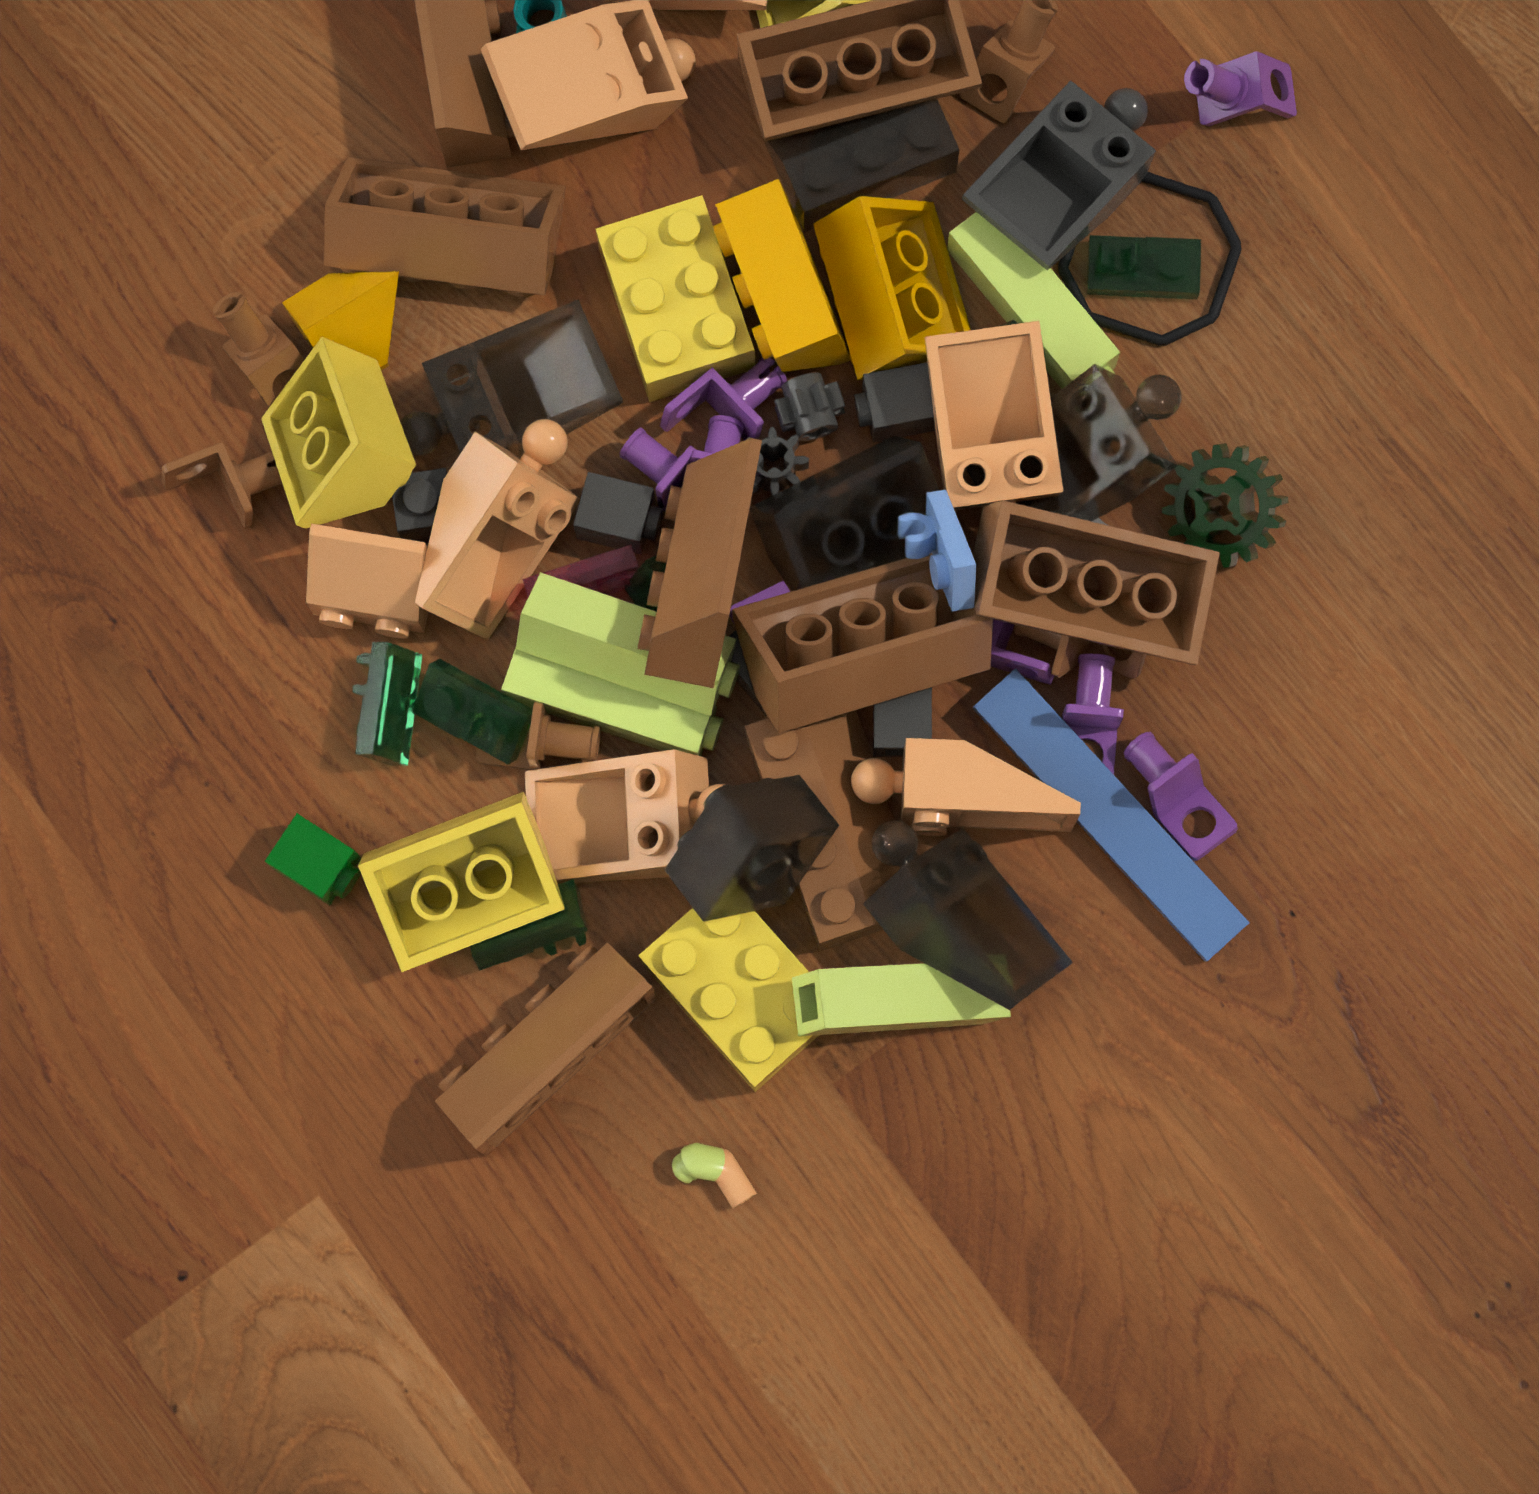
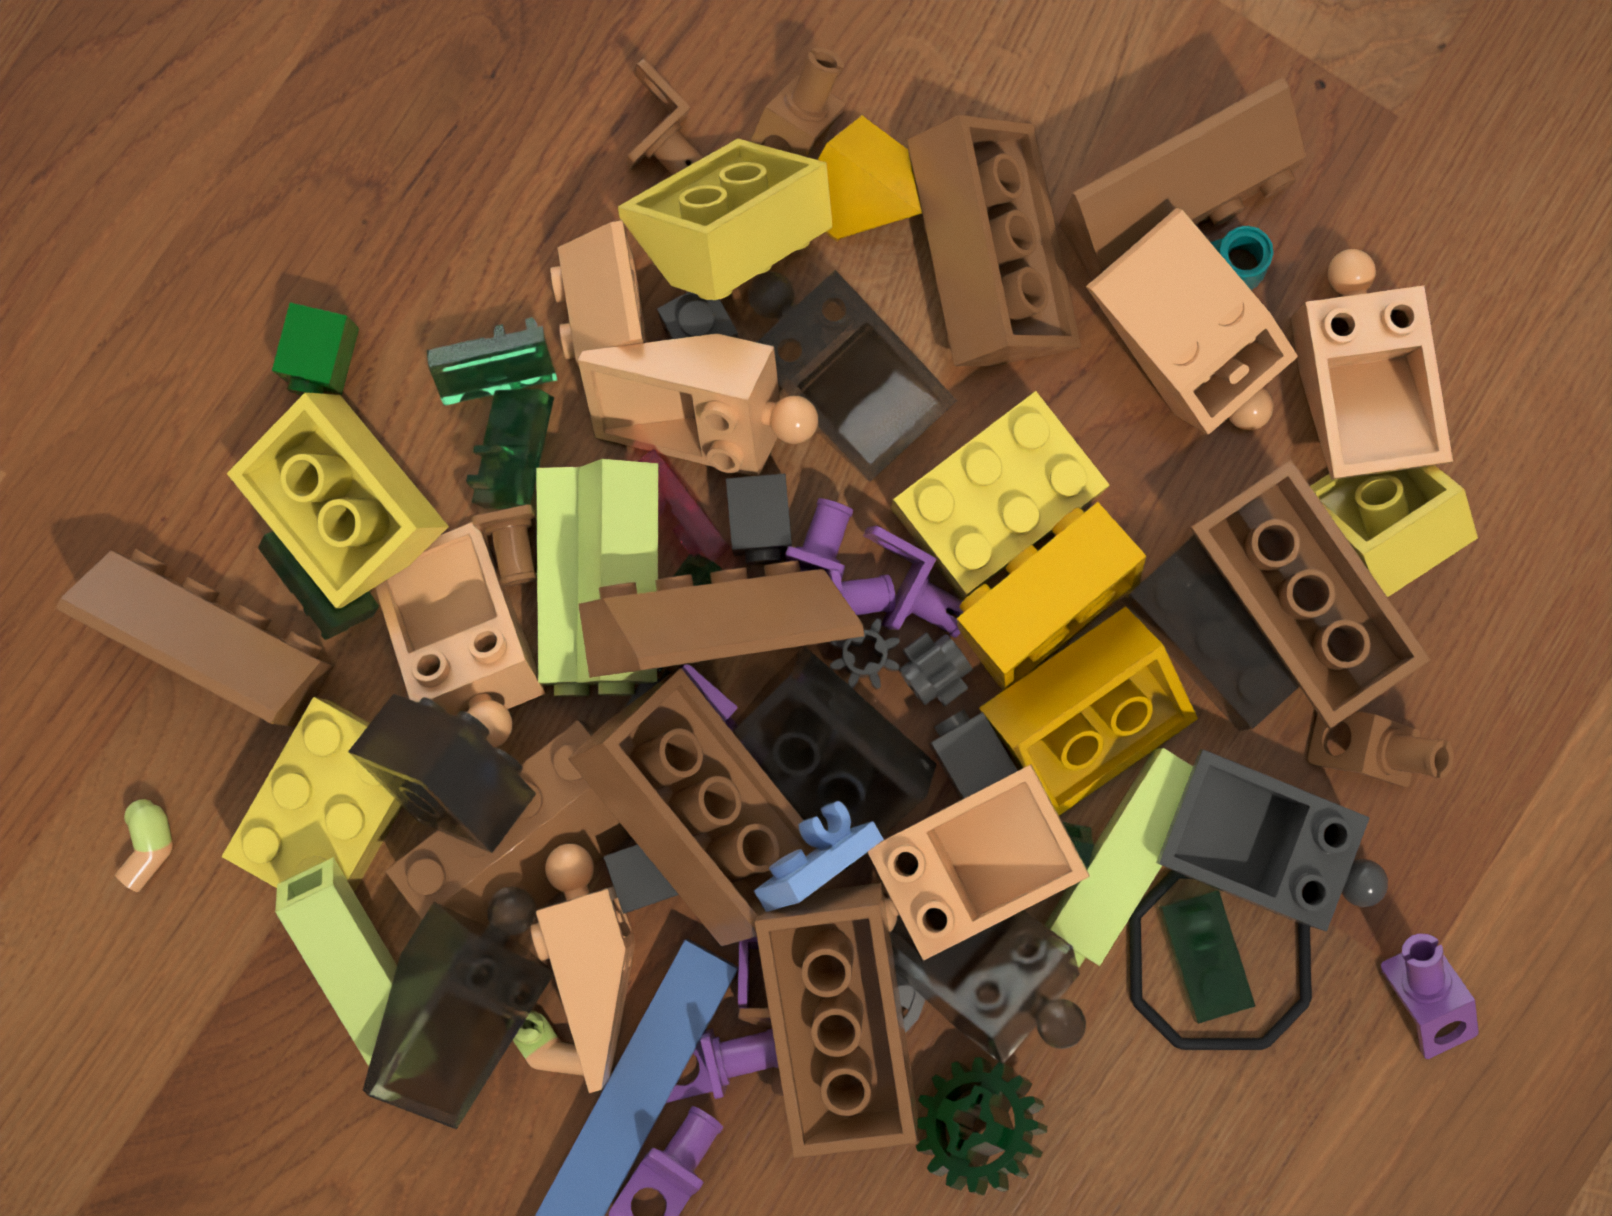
camera: 70 degrees right, 5 degrees up
none -> arm [510,1010,584,1076]

